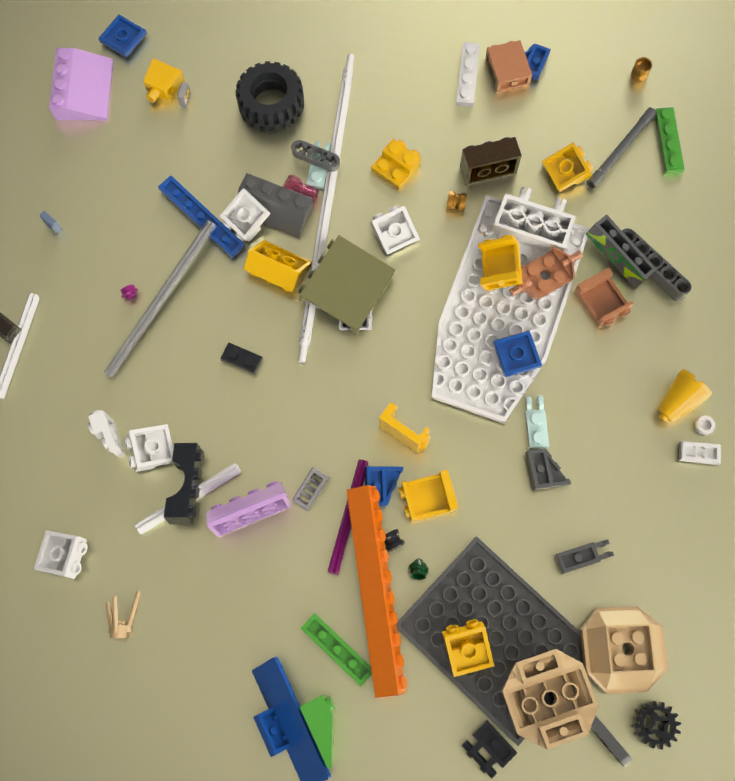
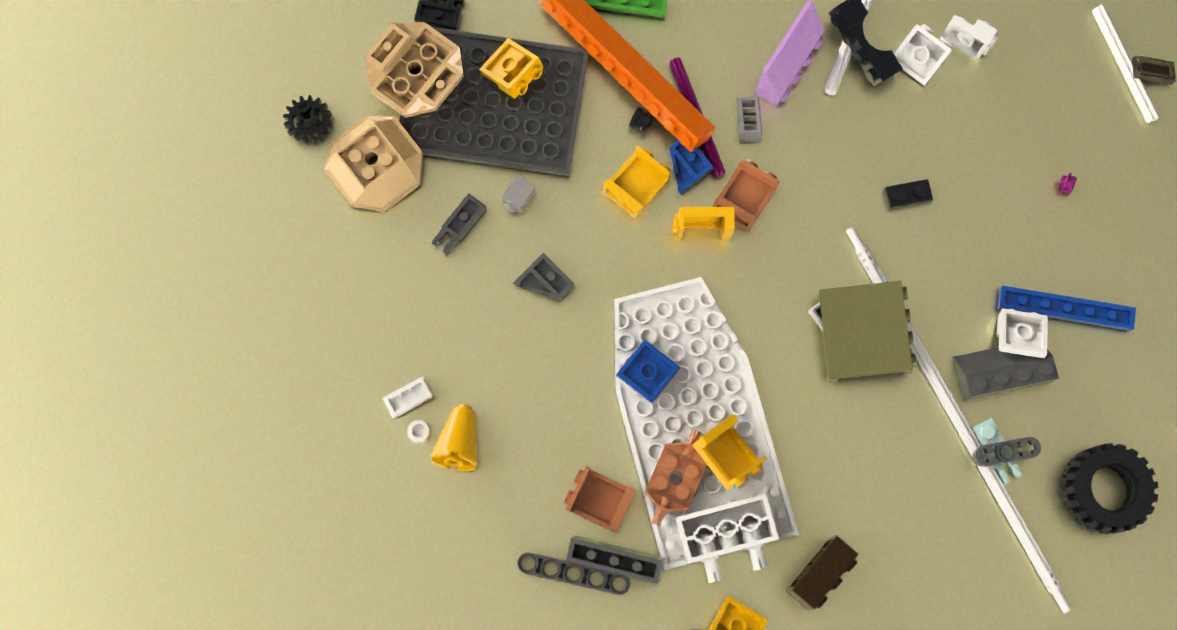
camera: 140 degrees right, 5 degrees up
light grey axle [104,220,216,378] -> none
yellow slope [243,240,312,292] -> none
clear pink piece [282,175,319,204] -> none
white plate [370,205,420,255] -> none
yellow plate [371,138,421,190] -> none
dark green plate [408,558,429,580] -> none
pearl gold wheel [446,191,467,211] -> none
light aqua hinge [525,395,549,450] -> none
dark grey beam [591,715,632,767] -> none
none -> light grey brick [502,175,536,214]
none -> nougat panel [713,159,780,231]

